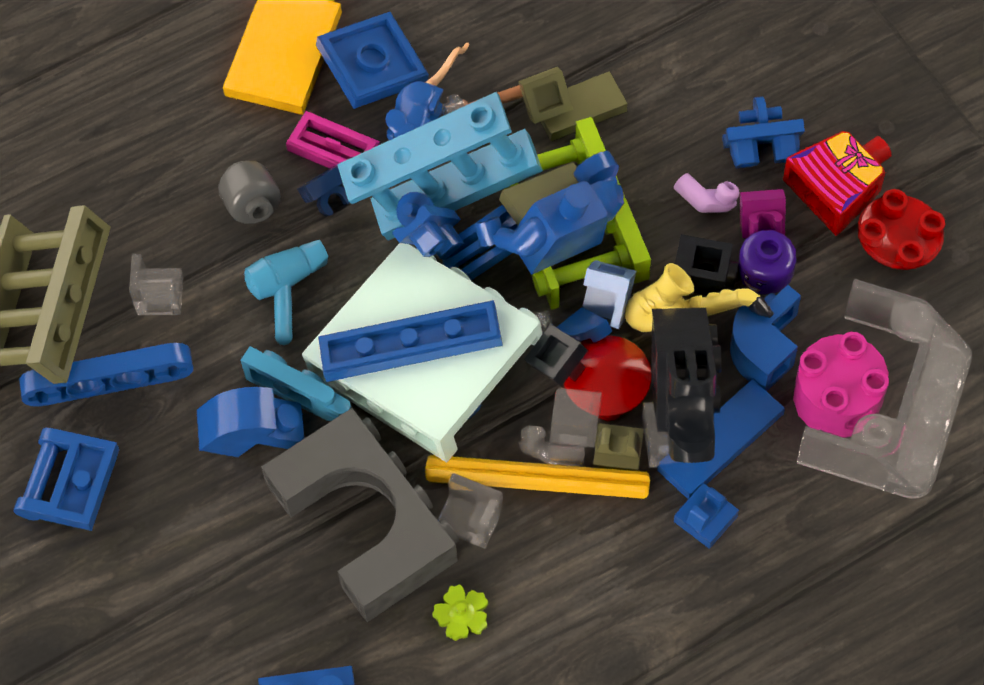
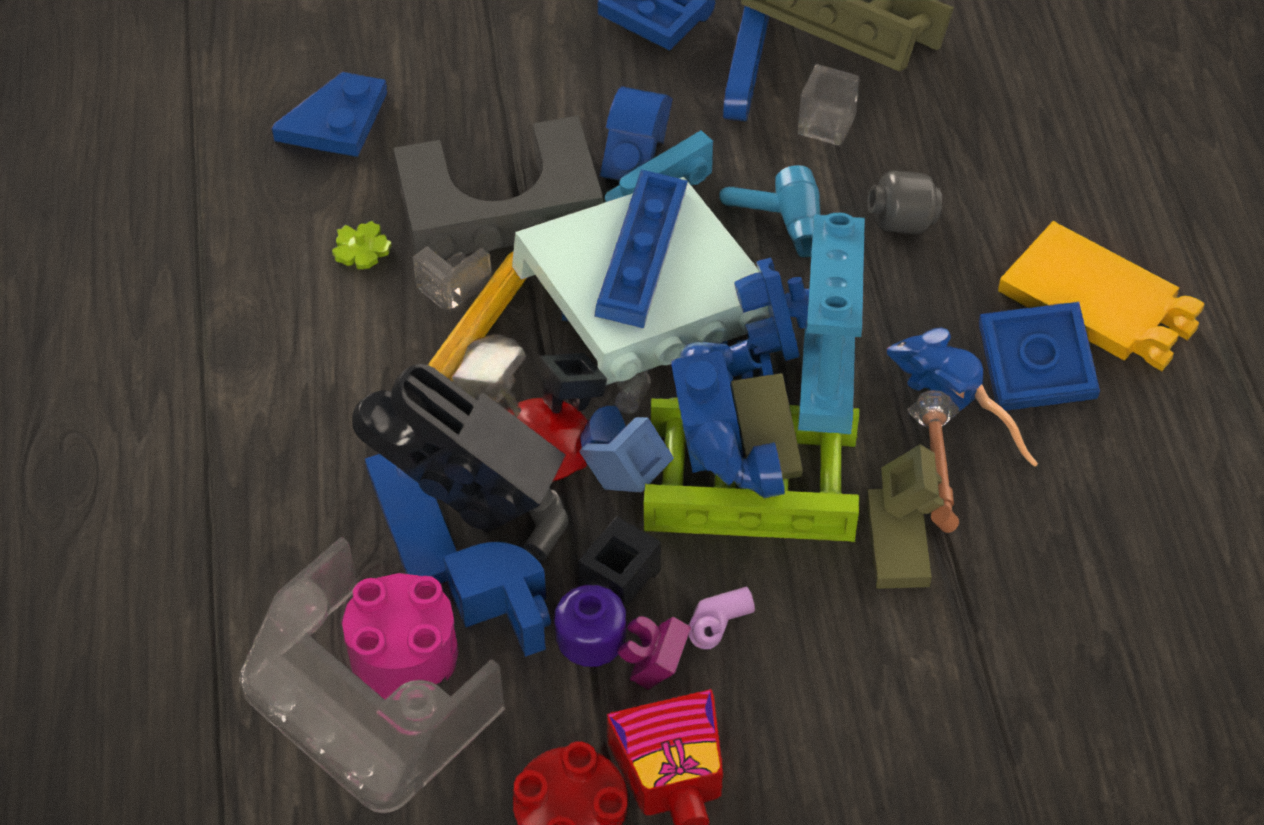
camera: 110 degrees right, 10 degrees down
dark pink tile [286,111,380,168] -> none
dark blue tile [297,165,350,217] -> none
light yellow piece [625,263,774,332] -> none
blue tile [674,483,739,549] -> none
blue hips [722,96,805,169] -> none

